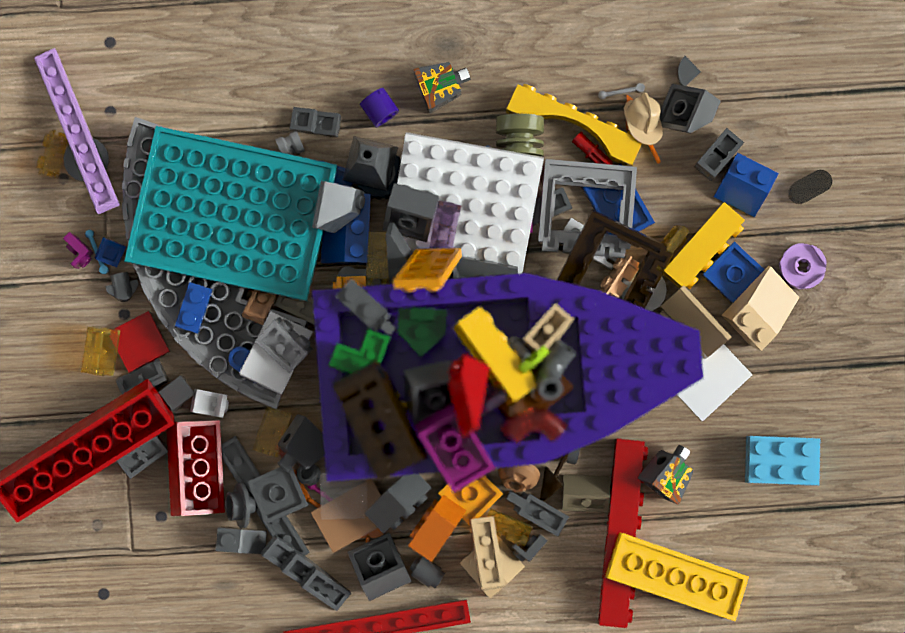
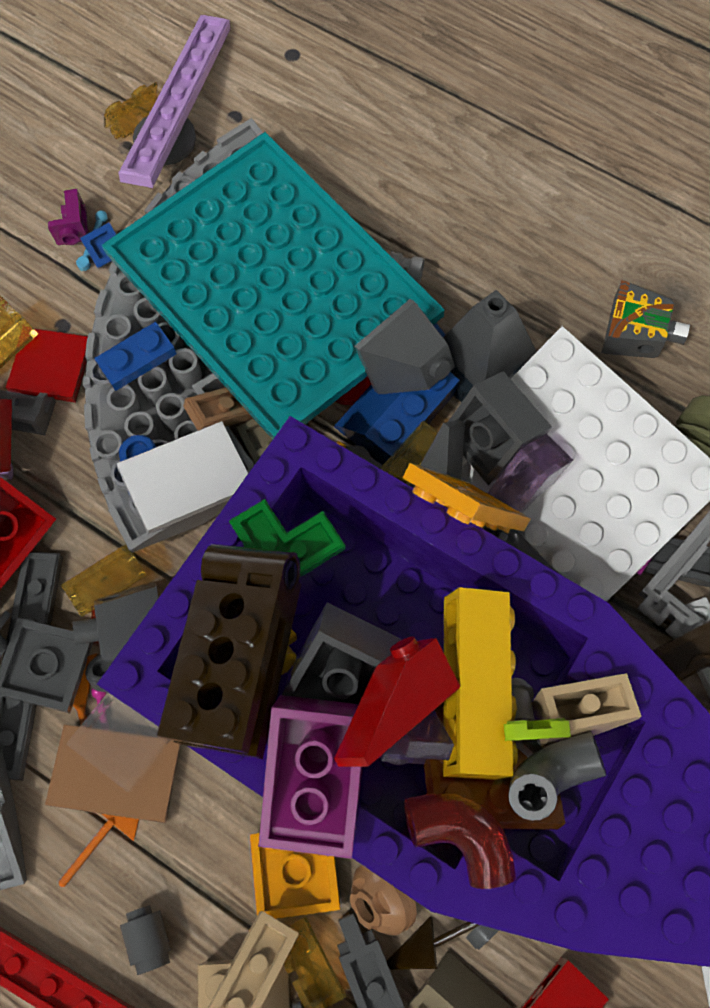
camera: 35 degrees right, 15 degrees down
dark grey piece [105,272,138,302] -> none
dark grey panel [158,375,194,411] -> none
white bracket [190,389,229,418] -> none
light grey bracket [256,317,313,373] -> none
dark grey slope [290,107,342,138] -> none
dark grey hinge [335,279,396,336] -> none
dark grey slope [348,532,412,601] -> none
dark purple piece [360,88,399,127] -> none
dark grey hinge [364,474,431,534] -> none
dark green plate [398,308,447,357] -> none
orange brick [408,495,466,562] -> none

